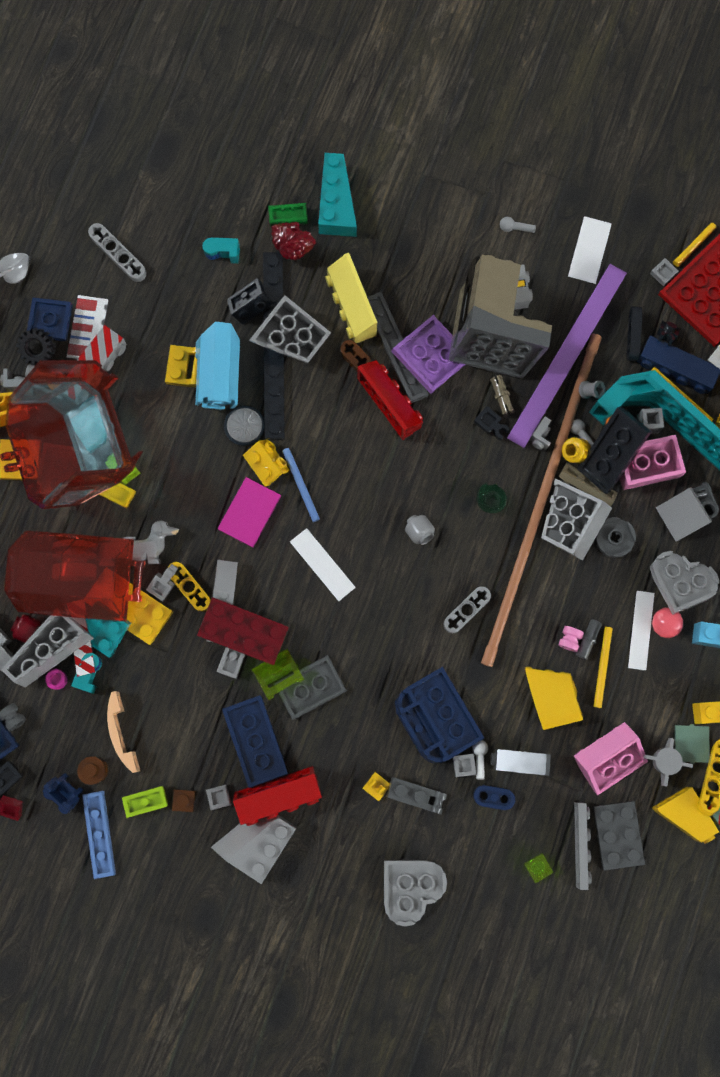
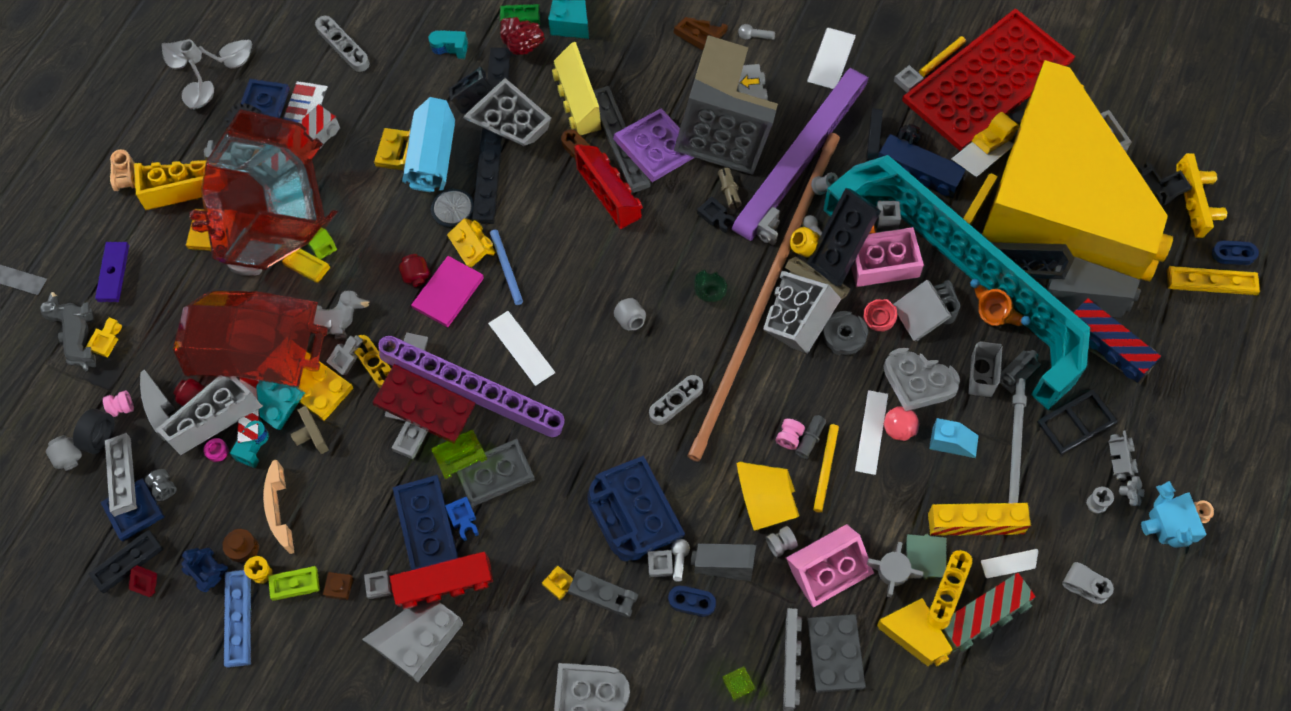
camera: 10 degrees right, 15 degrees down
none -> yellow bush [244,556,273,584]
none -> dark tan tile [291,406,329,454]
none -> medium lavender beam [378,336,564,437]
none -> dark red head [399,254,430,287]
none -> blue plate [445,496,479,541]
none -> reddish brown wing [673,17,728,50]
none -> light grey wheel [766,526,798,558]
none -> coral hair [864,299,898,332]

